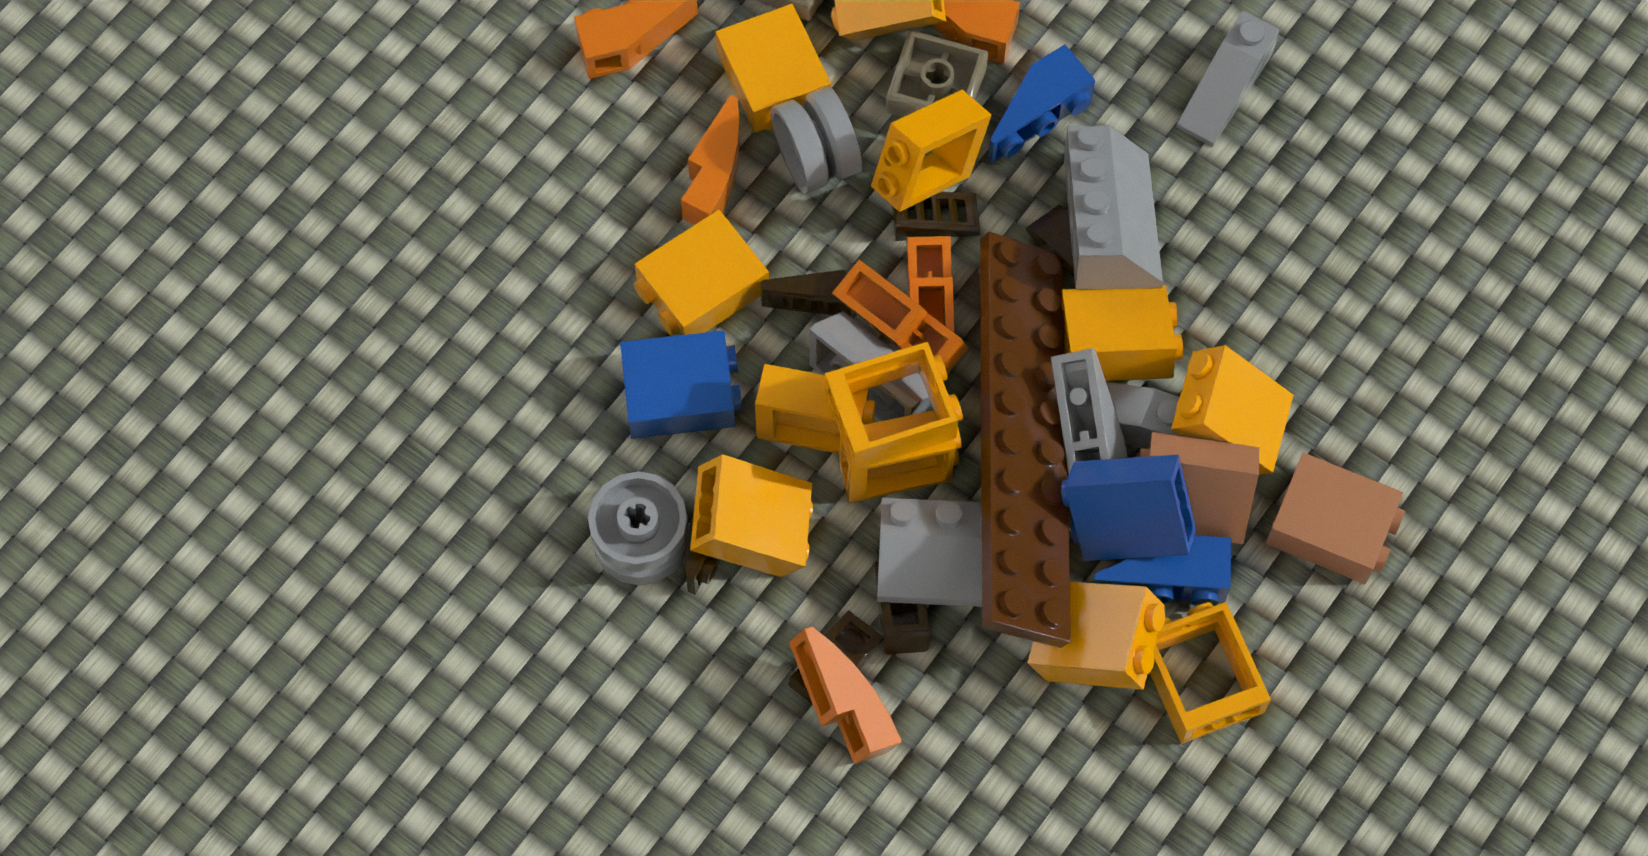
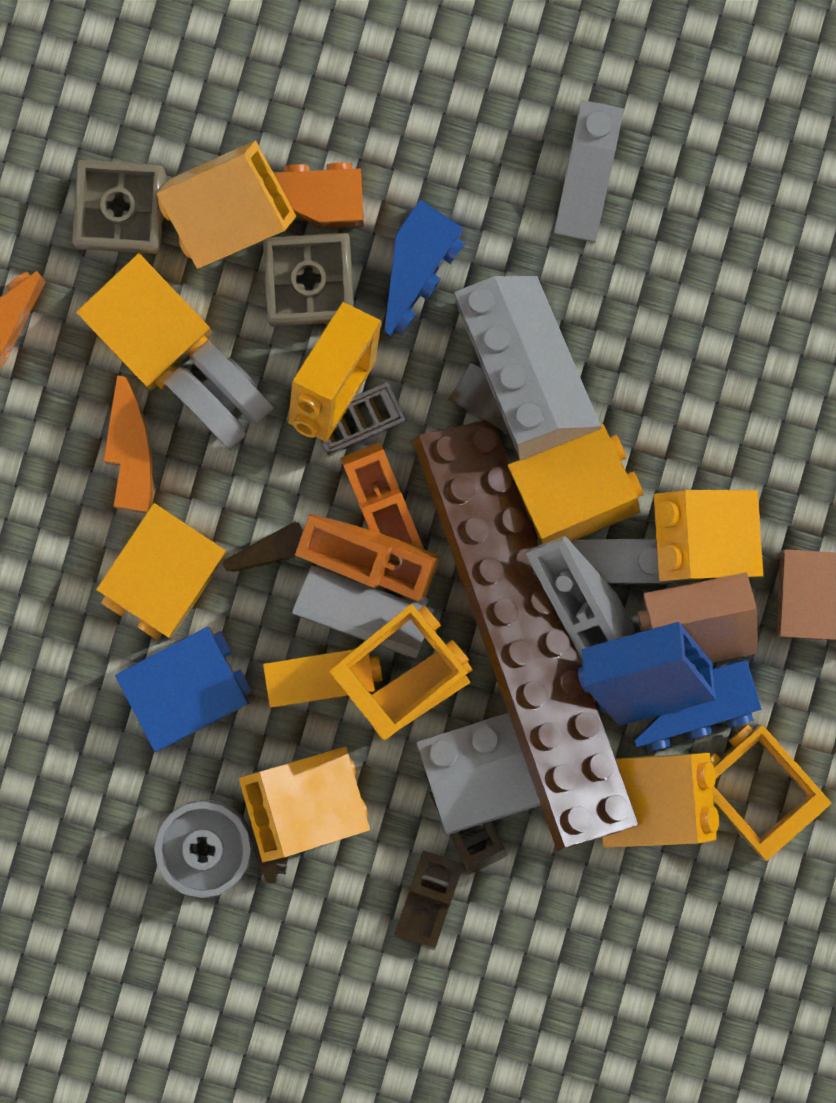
camera: 20 degrees left, 20 degrees up
orange slope [789,627,902,764] -> none

